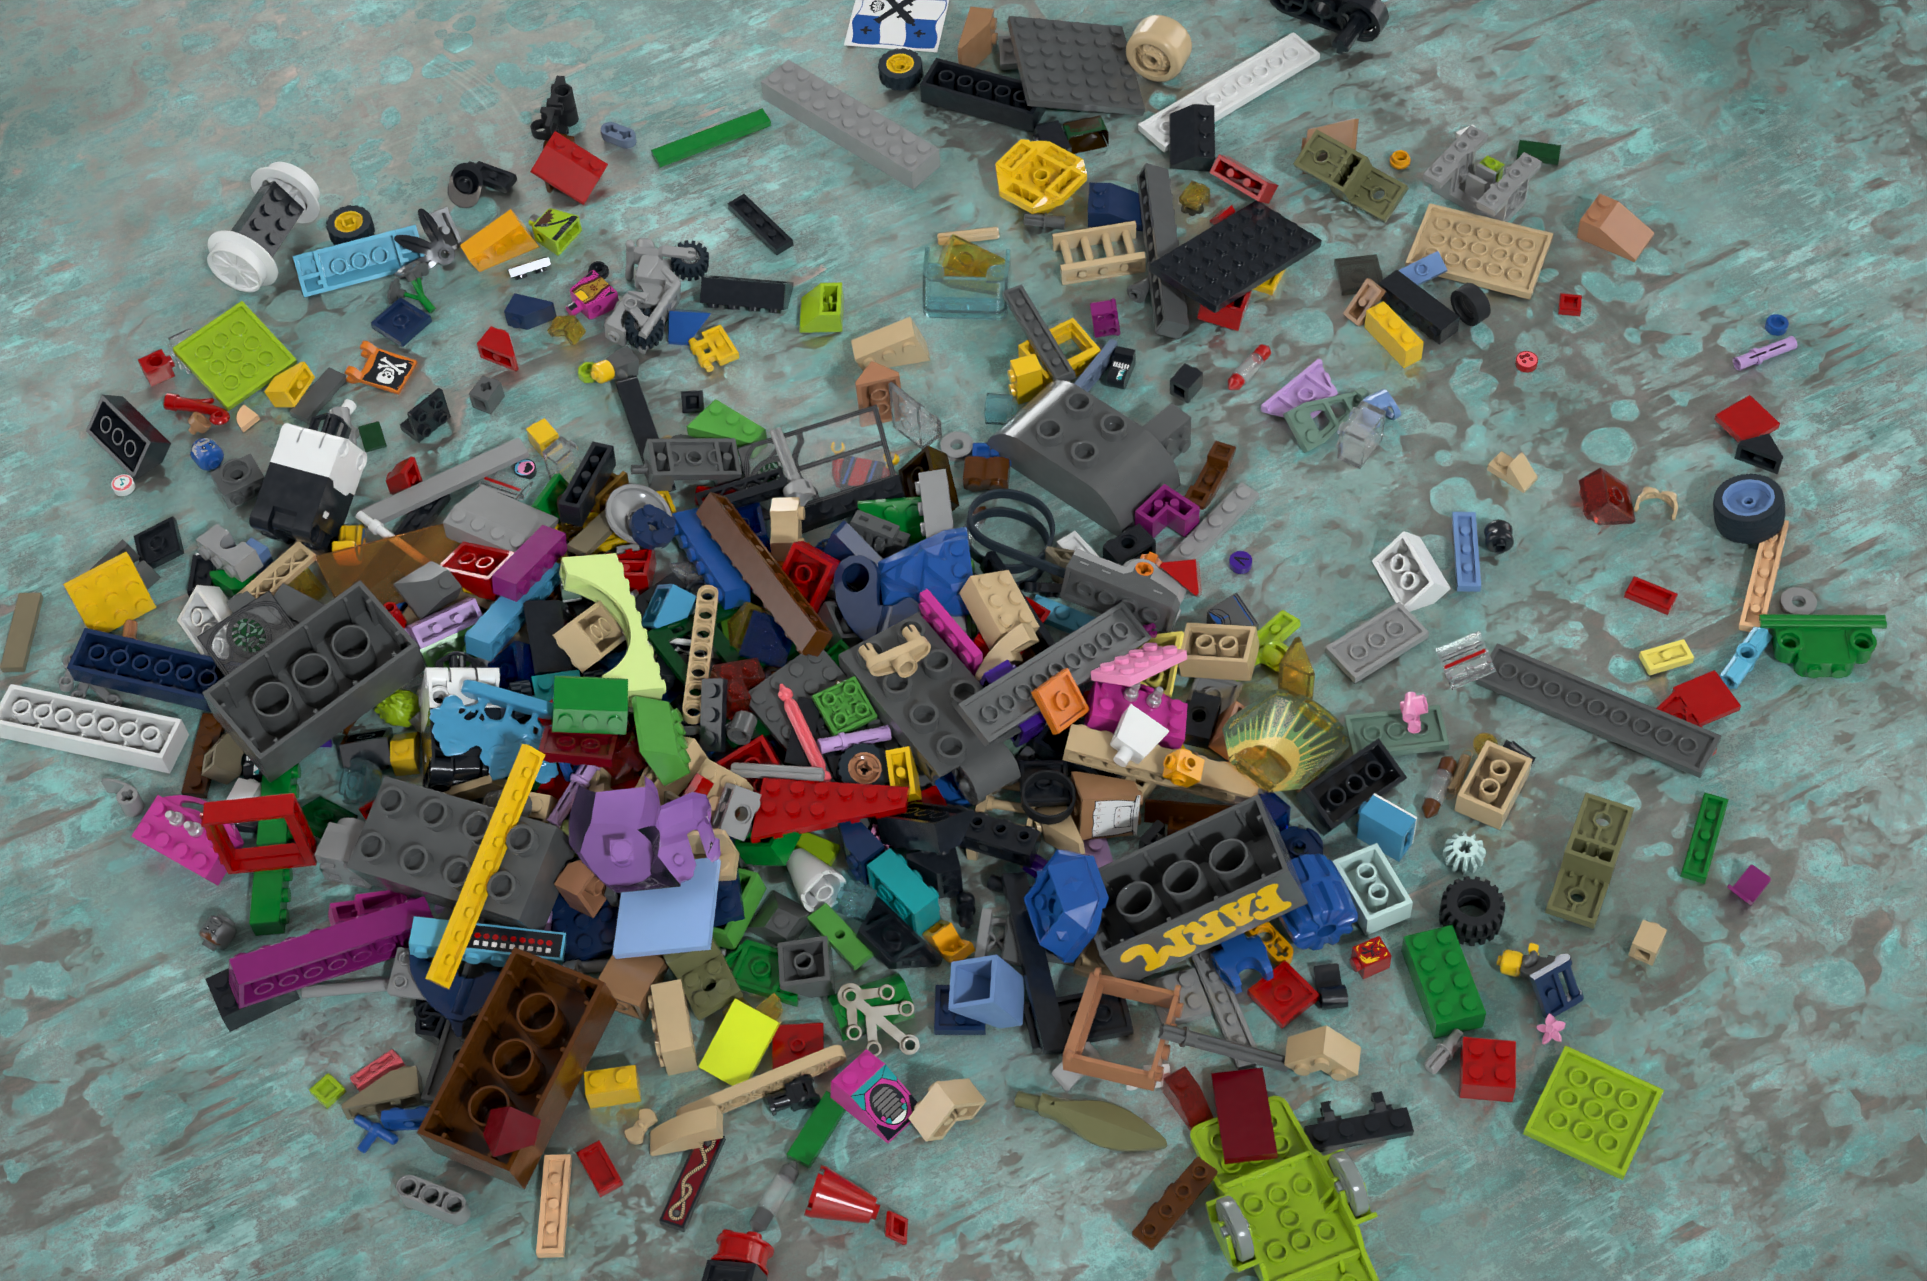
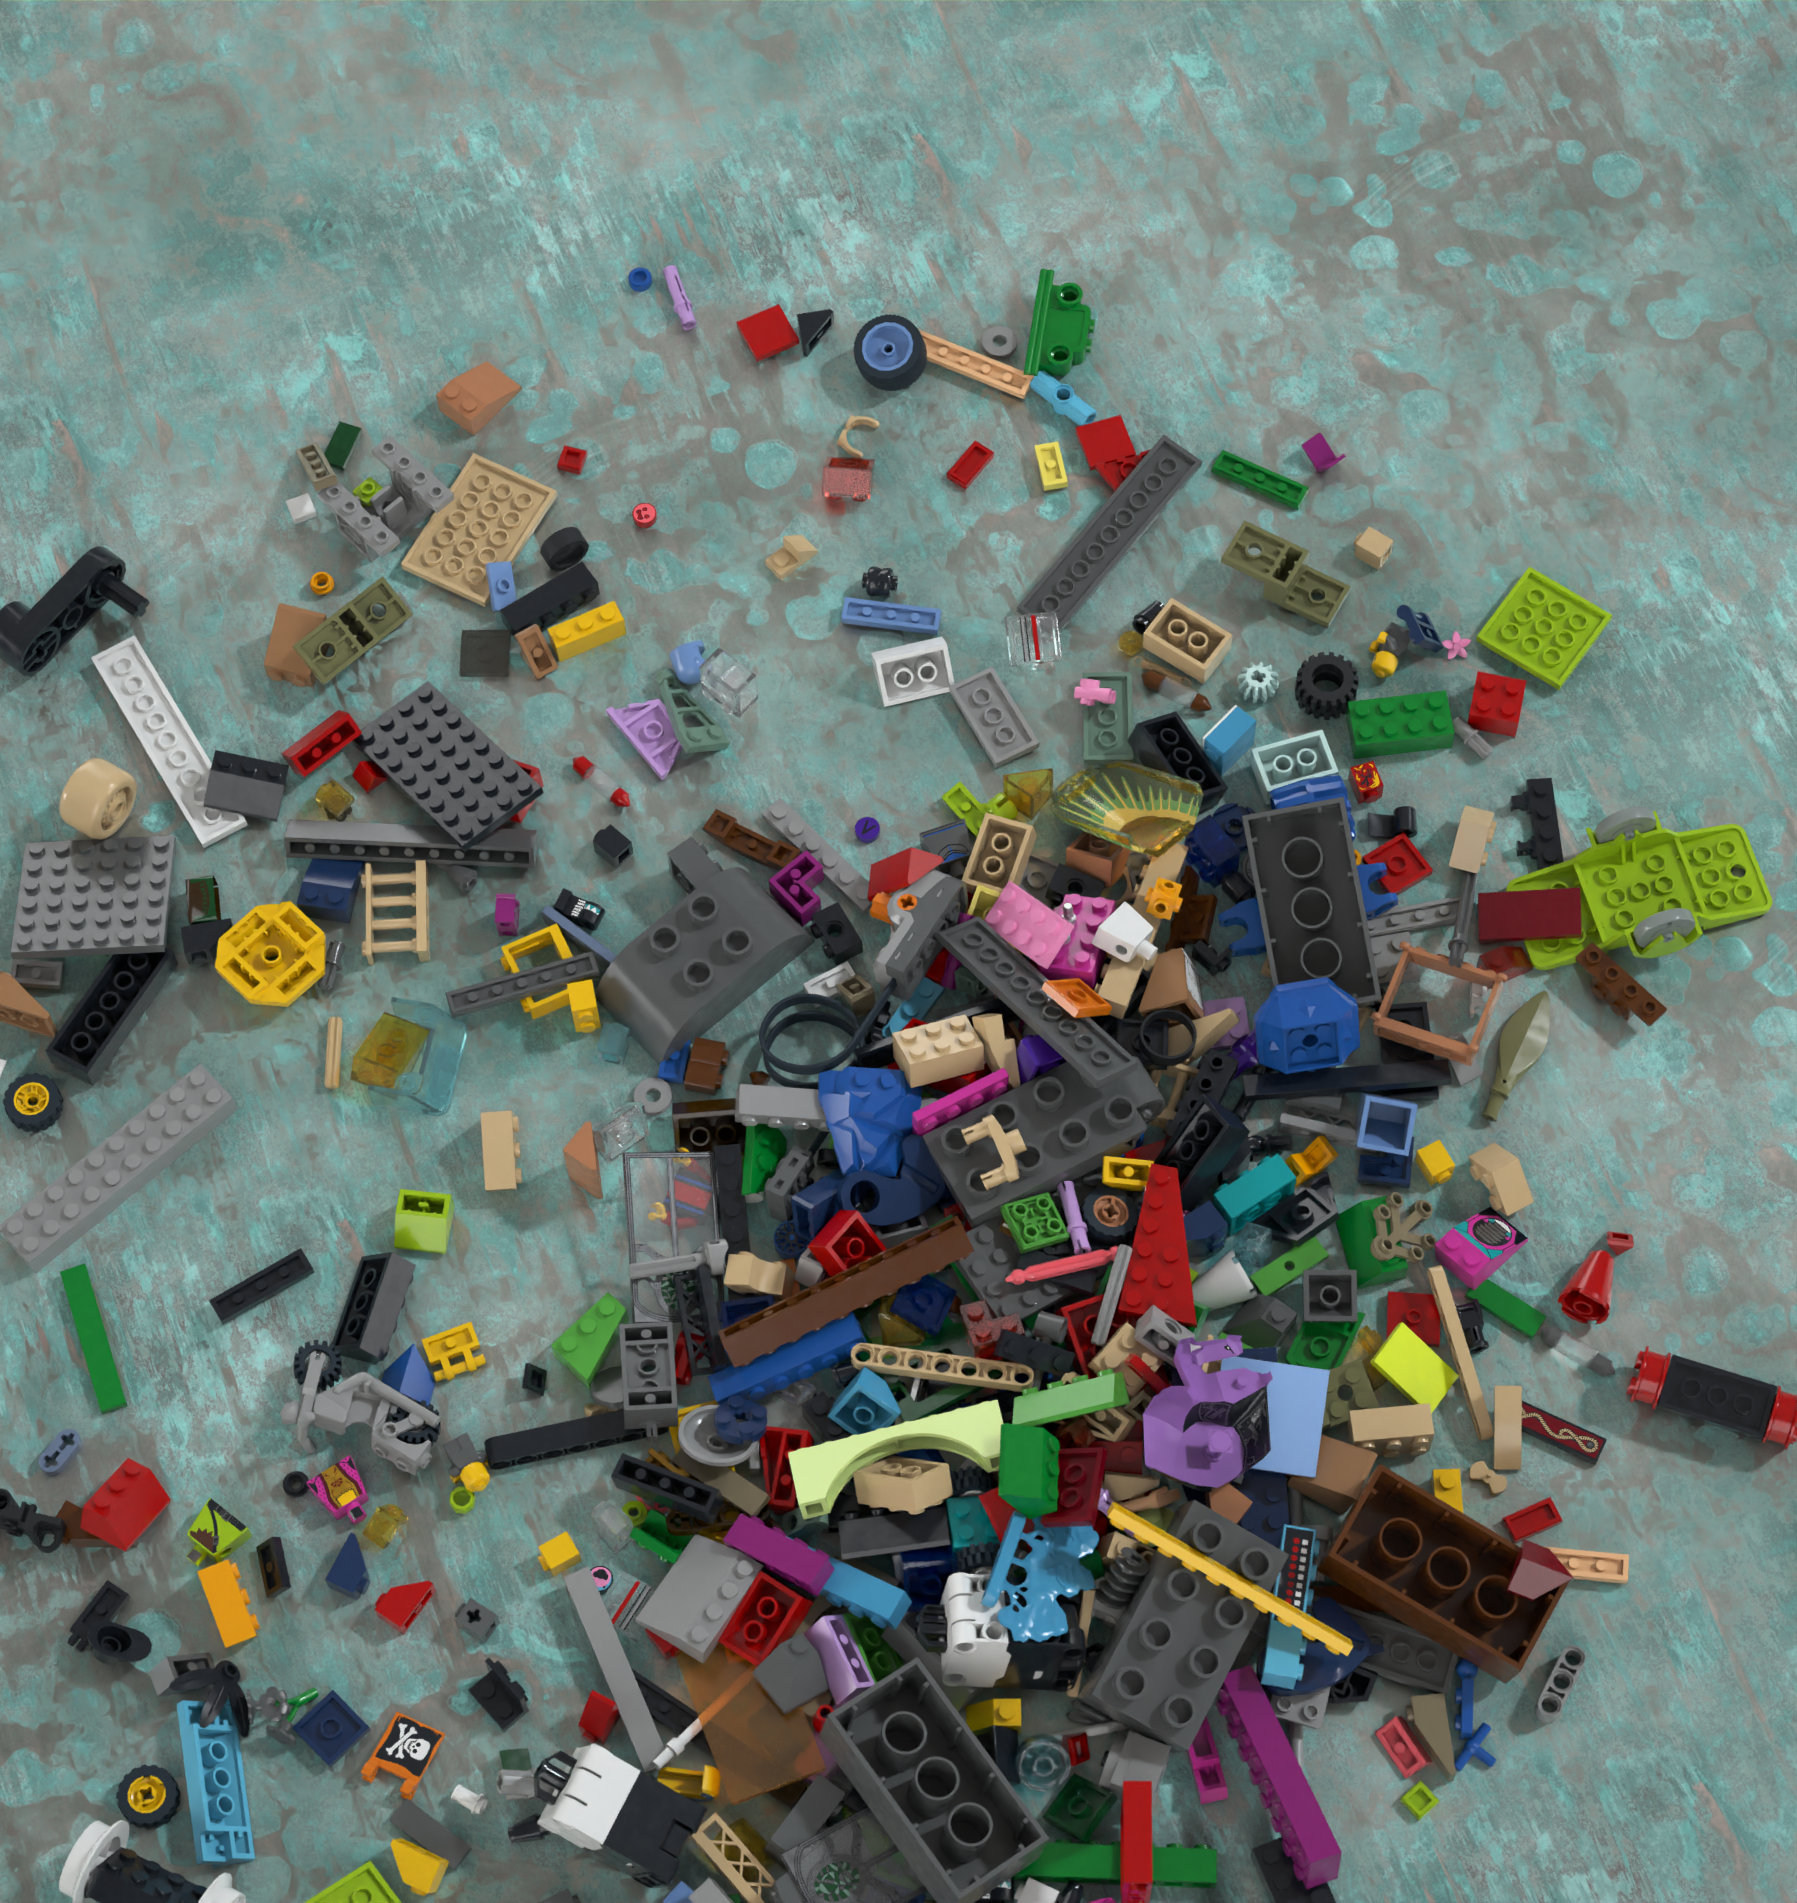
camera: 85 degrees left, 10 degrees up
none -> dark tan tile [295,442,339,492]
none -> yellow brick [1415,1139,1455,1186]

